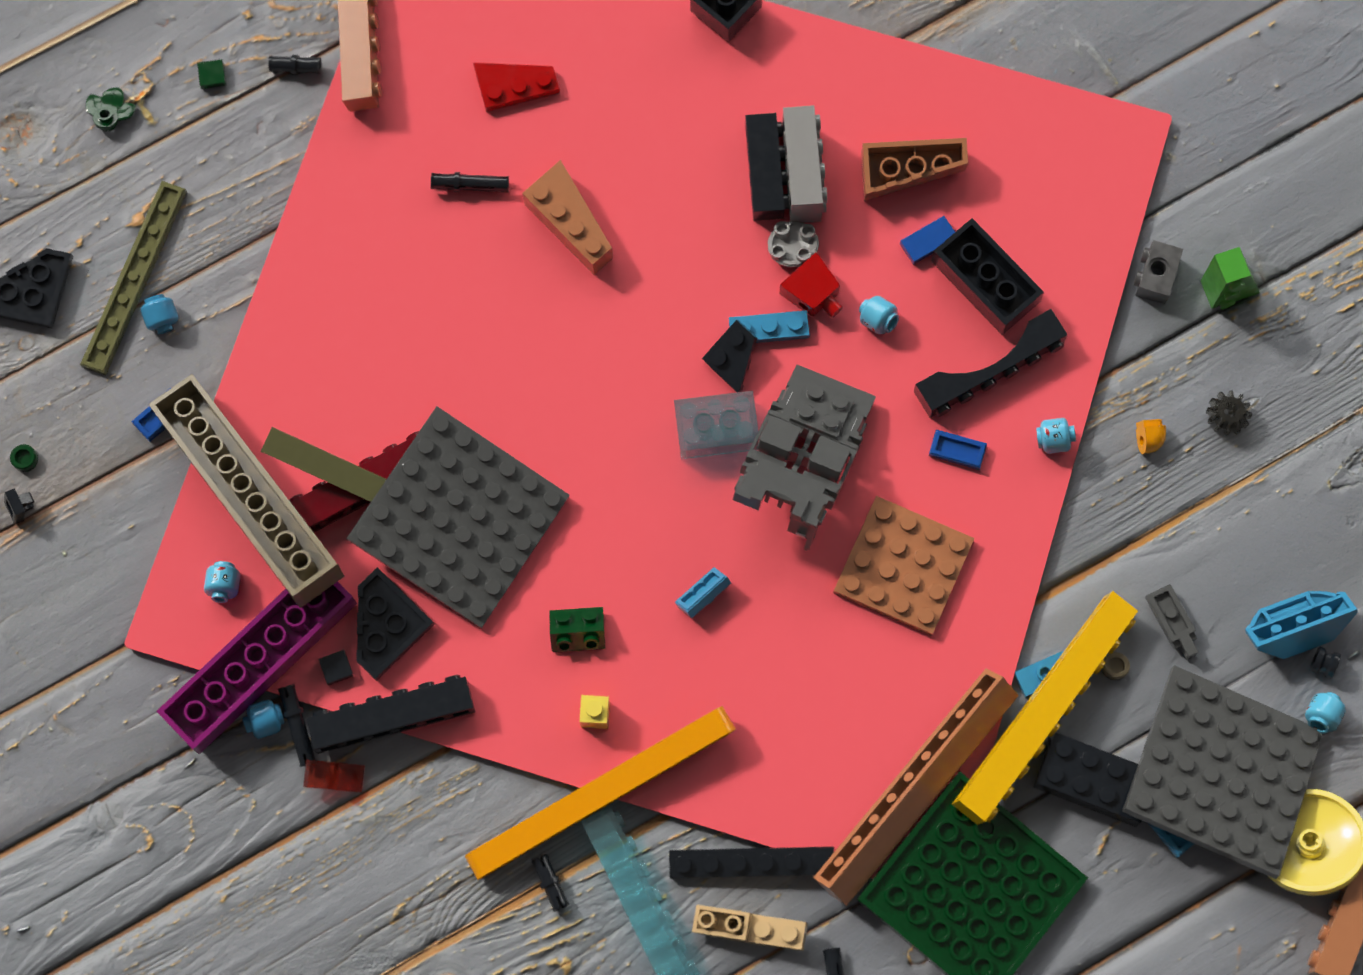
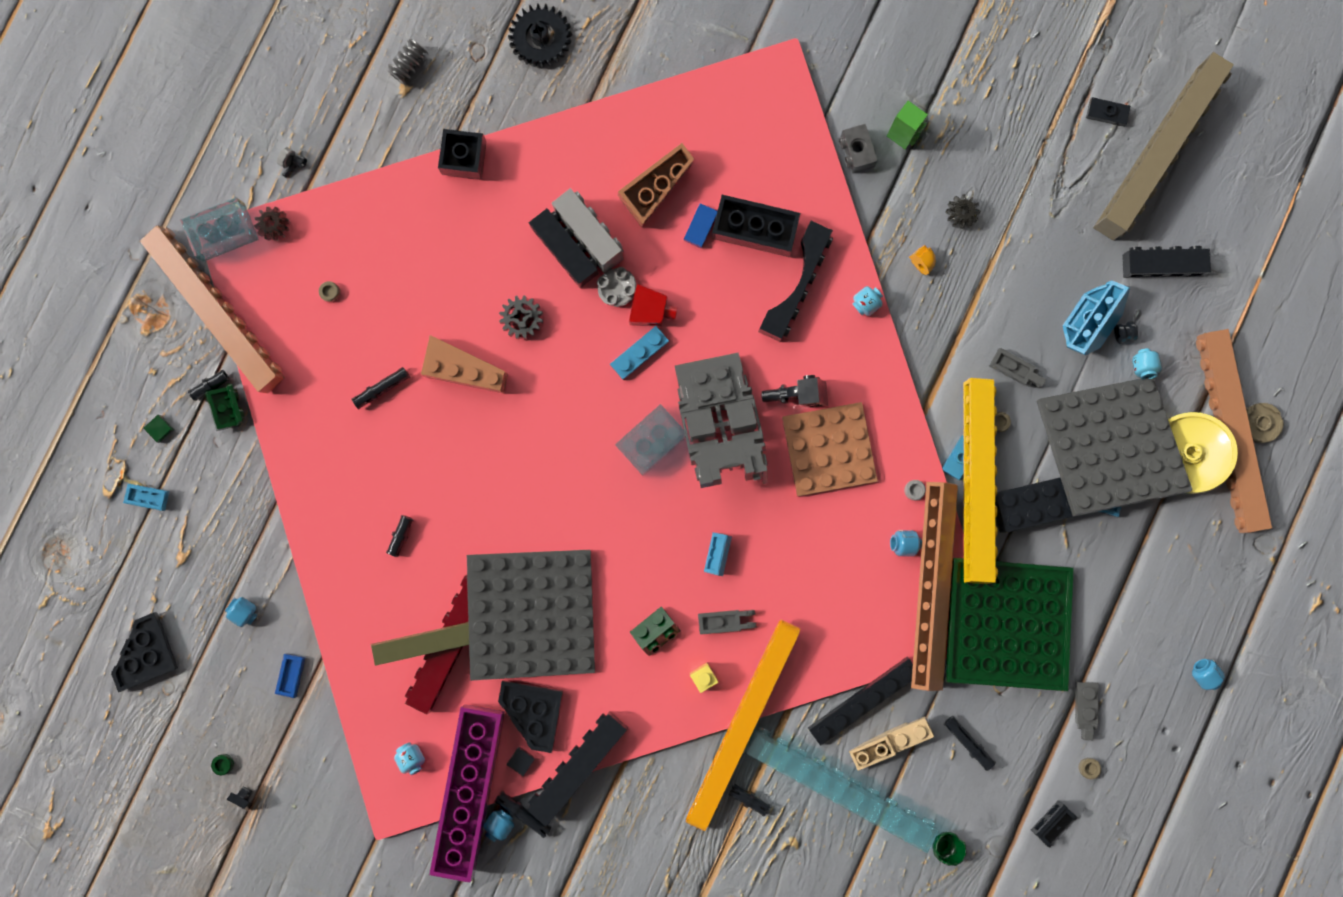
camera: 30 degrees left, 10 degrees up
olive tile [80,181,187,376] -> none
dark green plate [86,87,136,131] -> none
dark tan brick [148,374,344,608] -> none
clear red slope [303,760,365,792] -> none
red wing [473,62,560,112] -> none
black wing [702,320,757,393] -> none
medium azure head [859,296,899,334] -> none
blue tile [929,429,987,470] -> none
none -> dark azure plate [123,484,170,511]
none -> dark green bracket [205,384,245,431]
none -> dark tan tile [319,281,340,302]
none -> black pin [386,515,414,557]
none -> dark grey gear [499,295,543,340]
none -> dark grey hinge [698,610,757,634]
none -> black brick [762,375,828,408]
none -> dark azure head [890,530,922,557]
none -> light grey tile [904,480,926,500]

